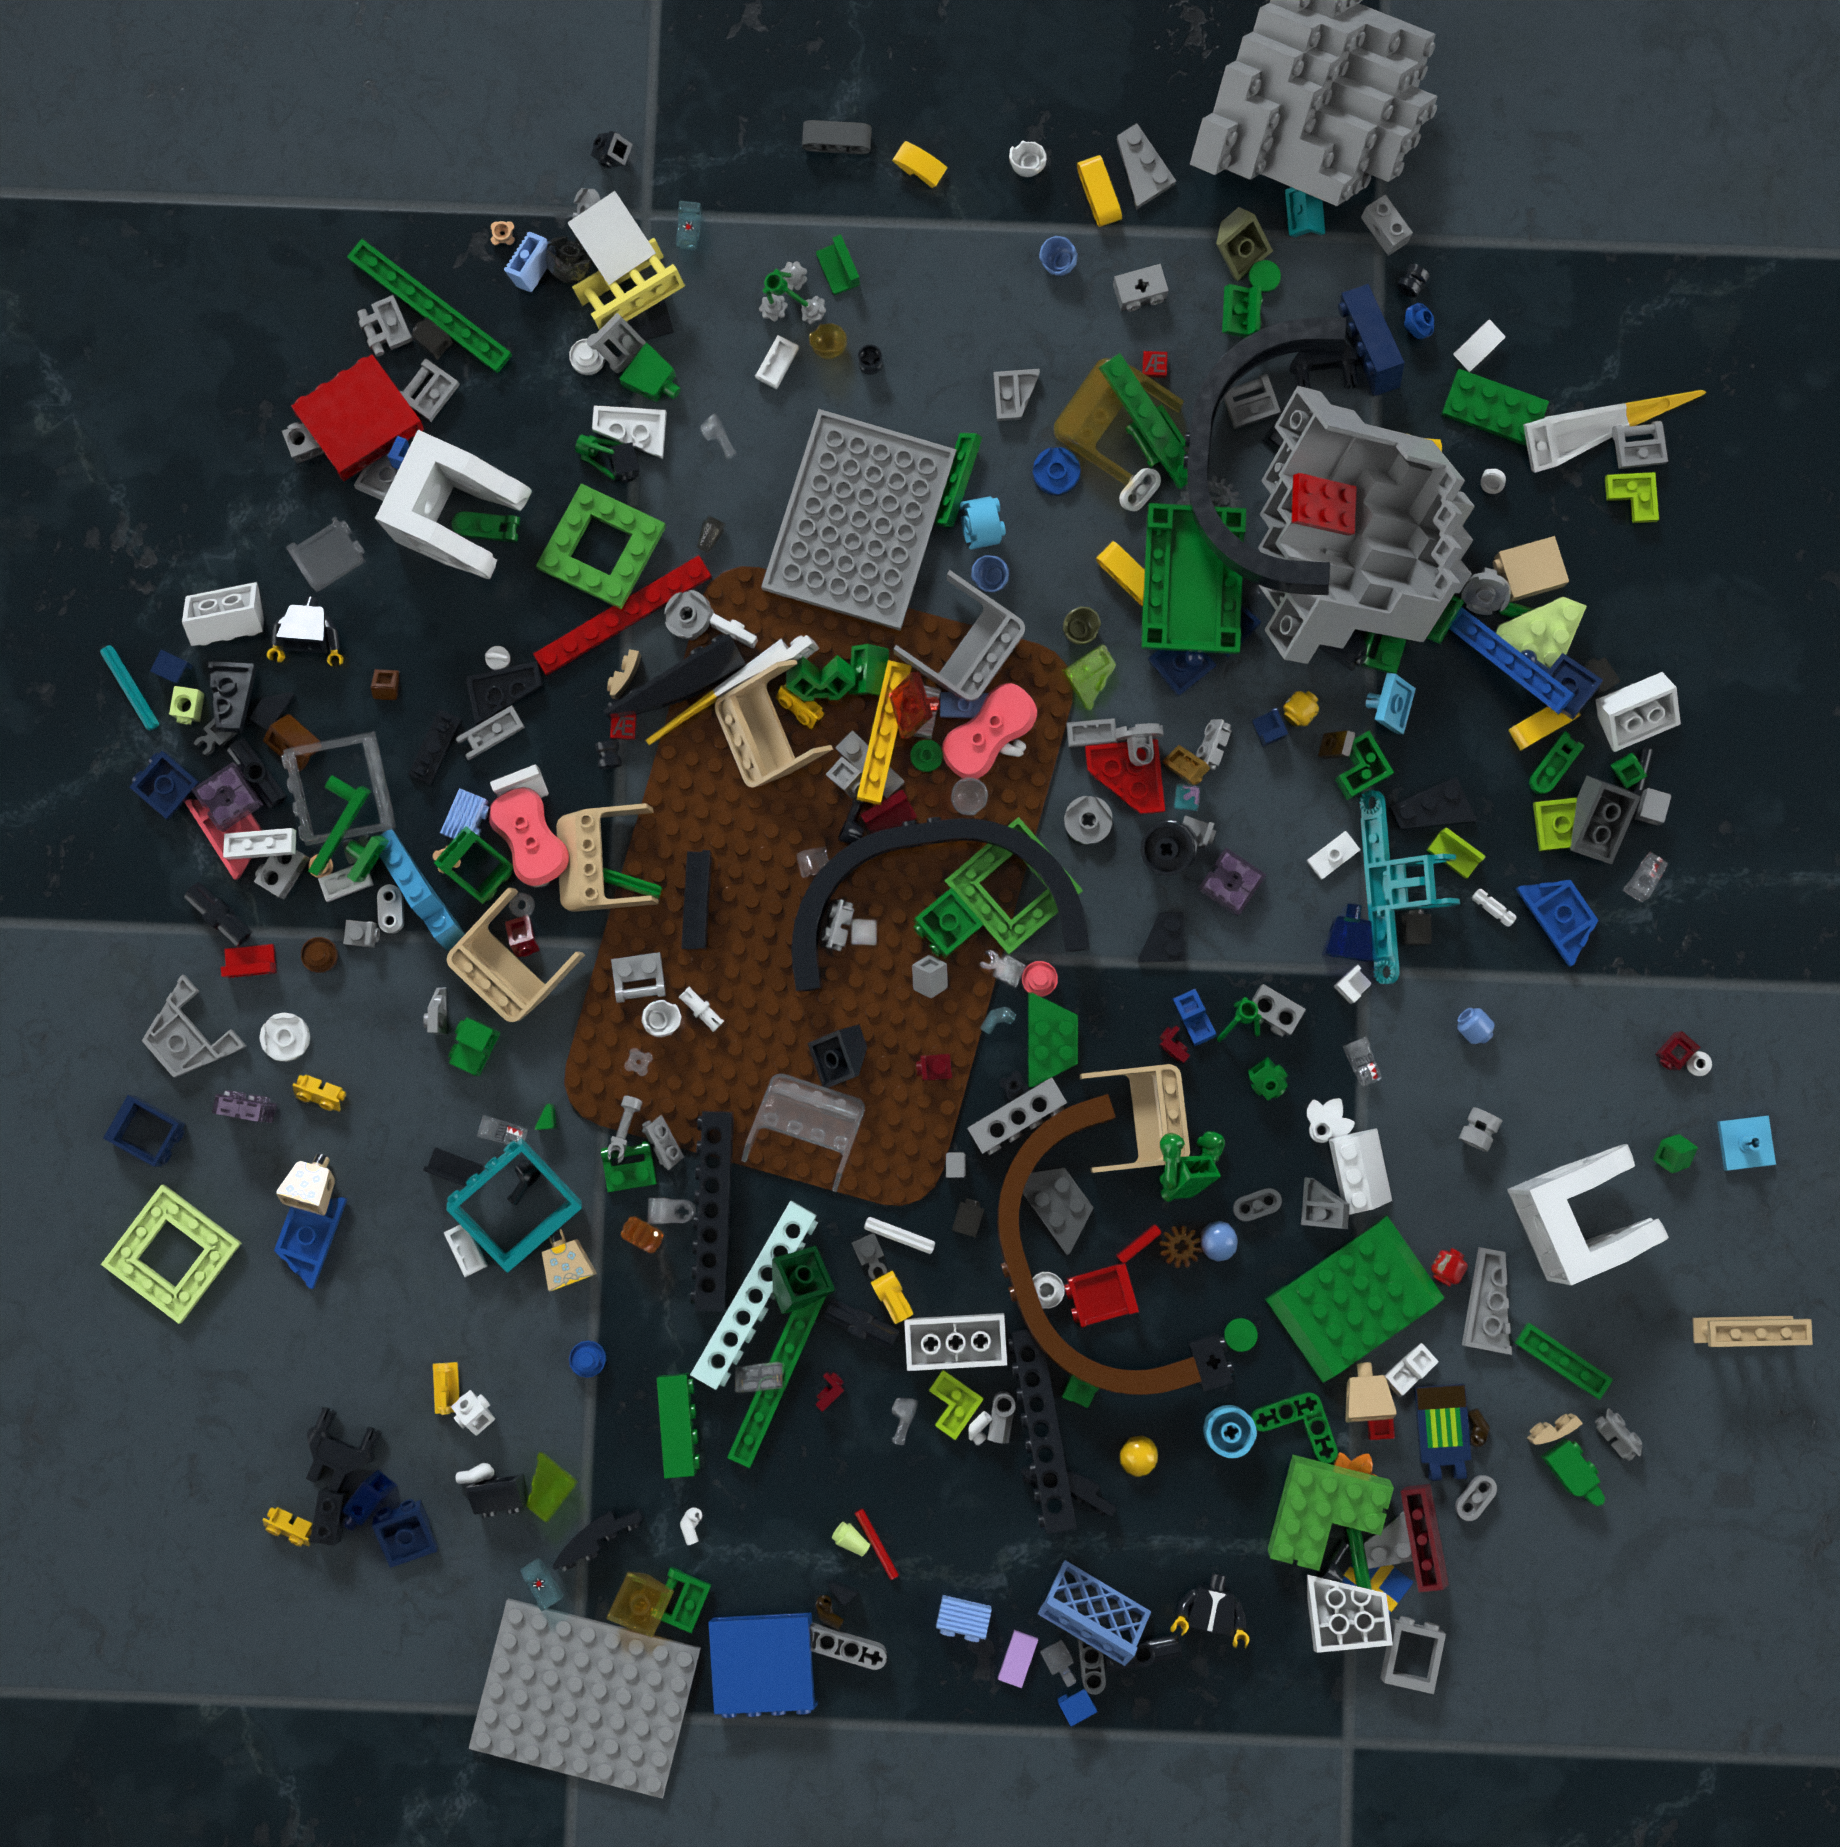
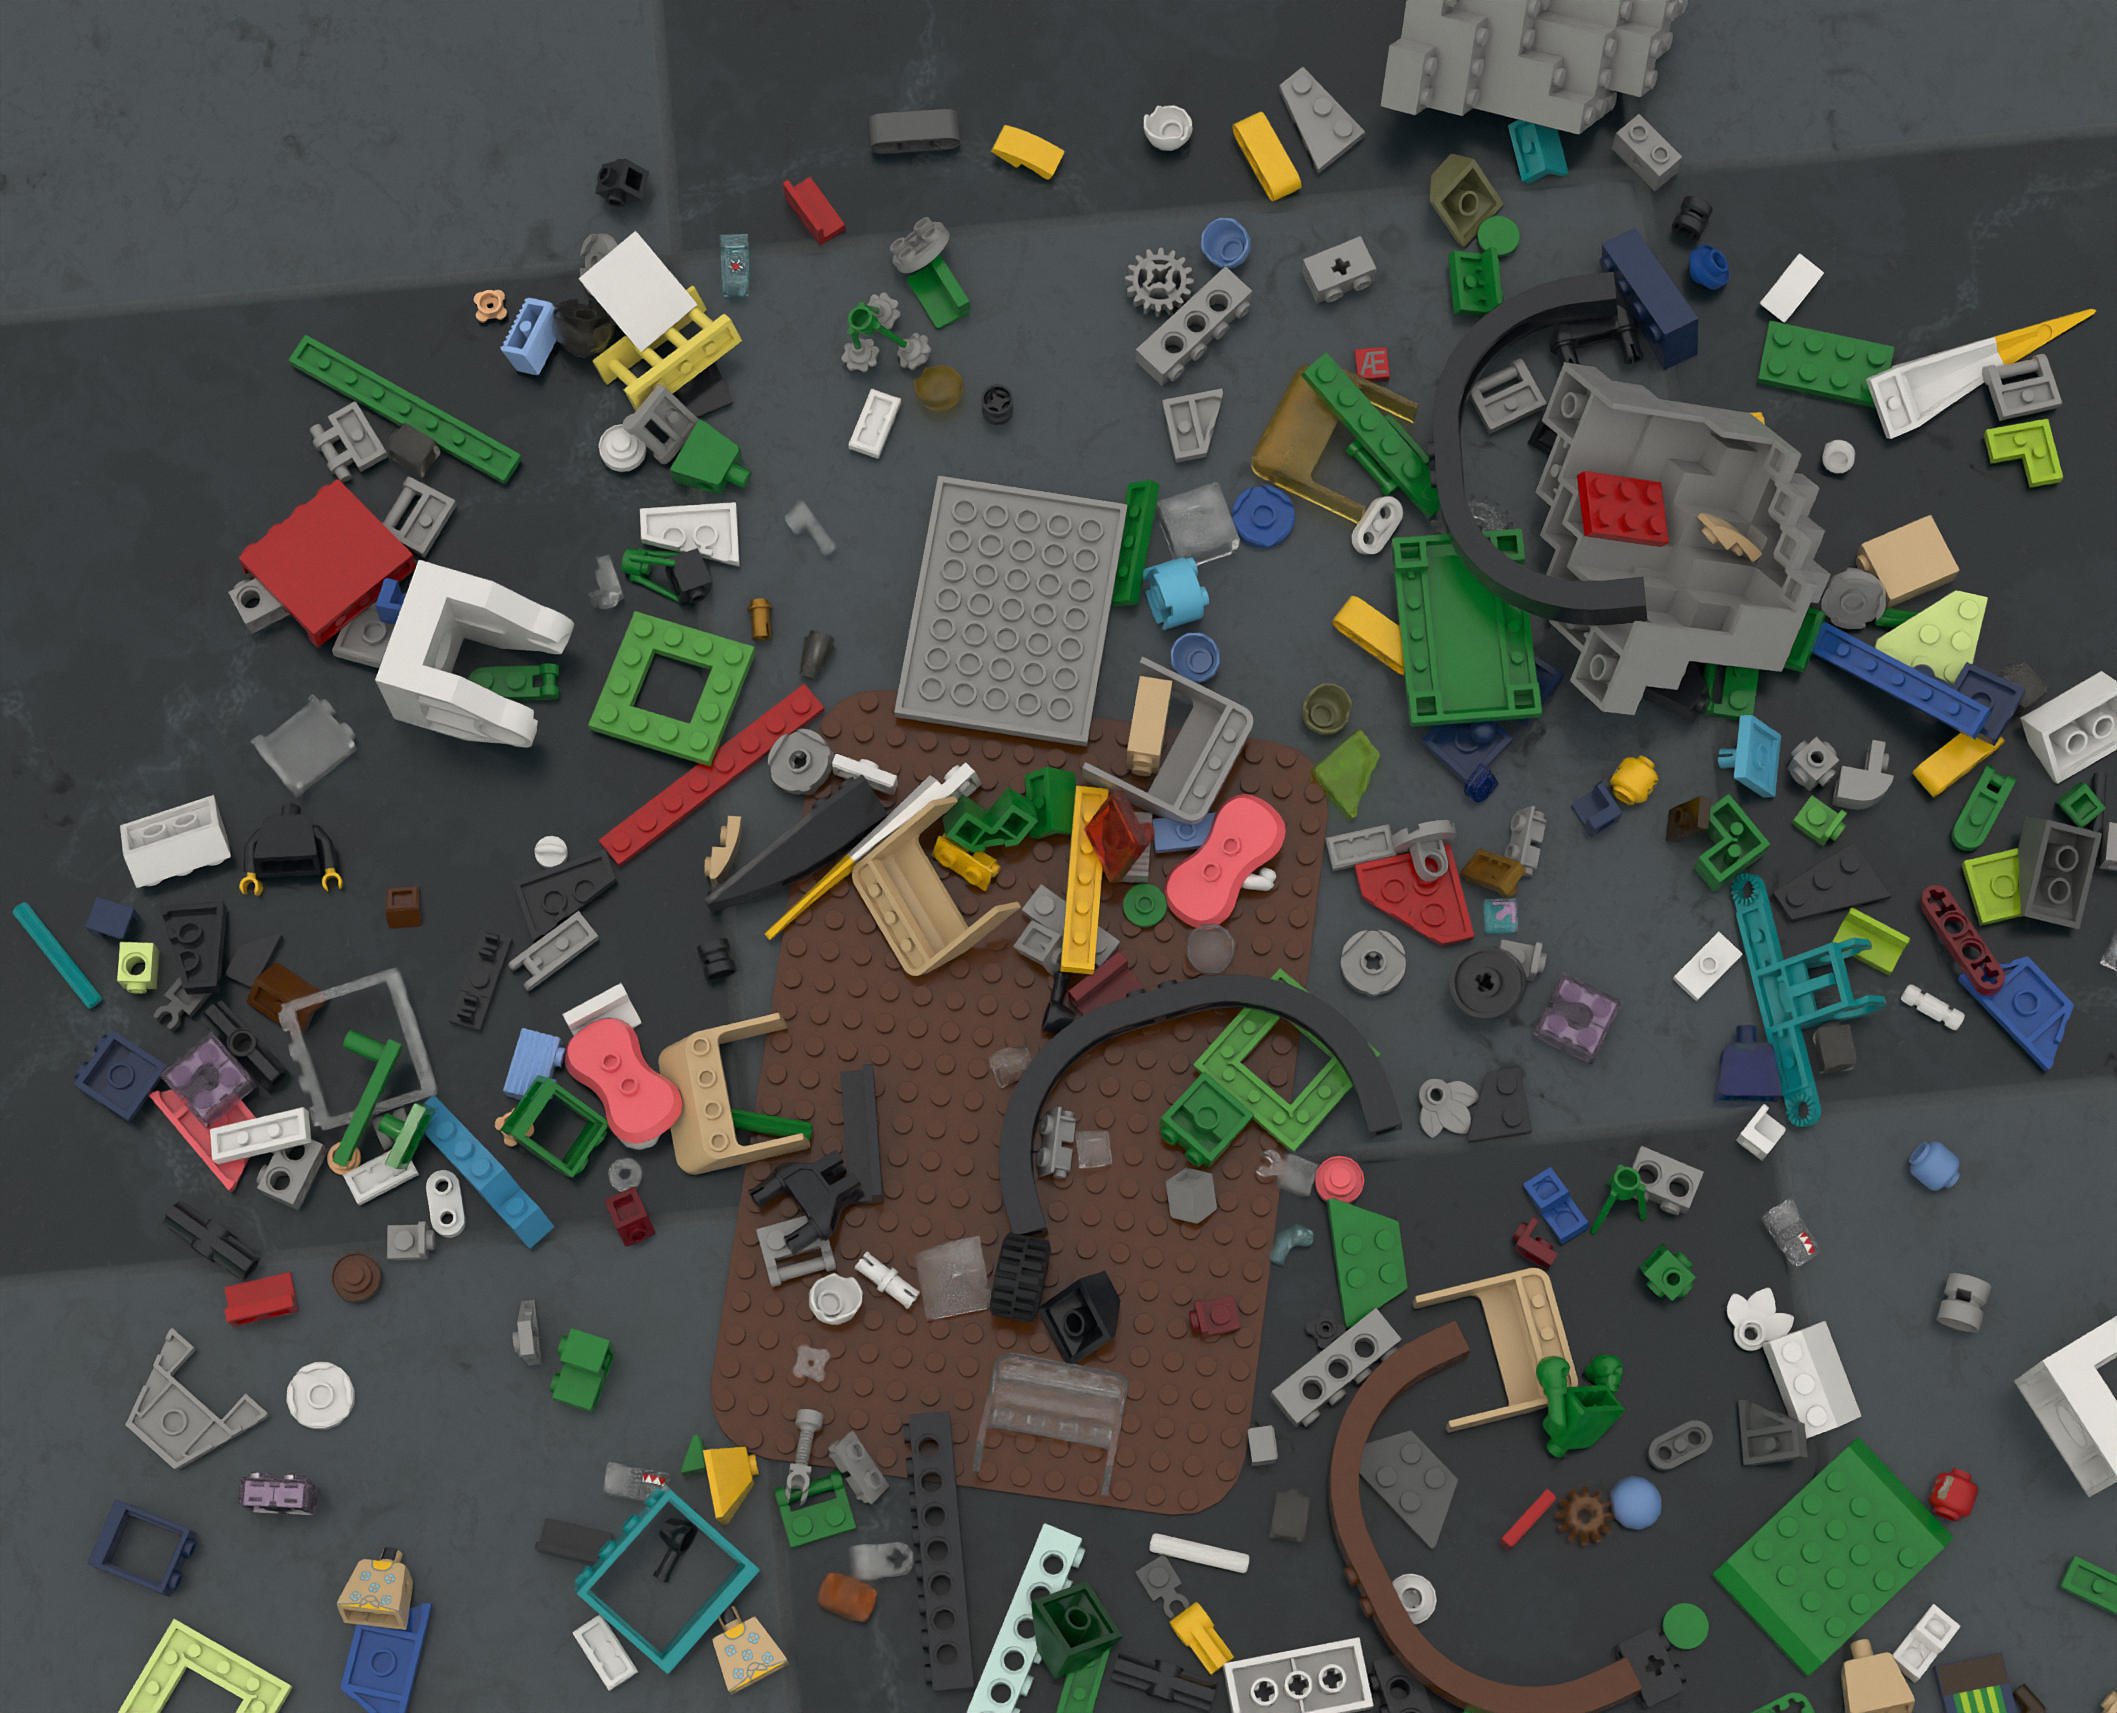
camera: 10 degrees left, 10 degrees down
yellow hinge [292,1074,346,1112] -> none
tan windscreen [447,888,585,1022] -> none
red tile [610,715,637,740] -> none
red panel [1064,1263,1139,1328] -> none
light grey wing [1462,1247,1512,1355] -> none
none -> clear bracket [589,554,625,609]
none -> yellow slope [703,1447,759,1526]
none -> pearl gold pin [747,598,773,641]
none -> black connector [748,1150,864,1256]
none -> red panel [783,177,846,246]
none -> light grey tile [890,217,950,273]
none -> clear slope [914,1235,991,1321]
none -> black tyre [989,1232,1051,1323]
none -> light grey gear [1125,248,1194,317]
none -> tan brick [1126,676,1172,776]
none -> light grey brick [1135,266,1252,386]
none -> clear brick [1156,482,1240,565]
none -> light grey plate [1418,1079,1479,1138]
none -> clear blue tile [1464,763,1499,802]
none -> tan slope [1697,513,1762,562]
none -> light grey brick [1787,737,1839,792]
none -> bright green bracket [1791,796,1847,846]
none -> light grey brick [1832,740,1894,810]
none -> dark red beam [1920,885,2005,996]

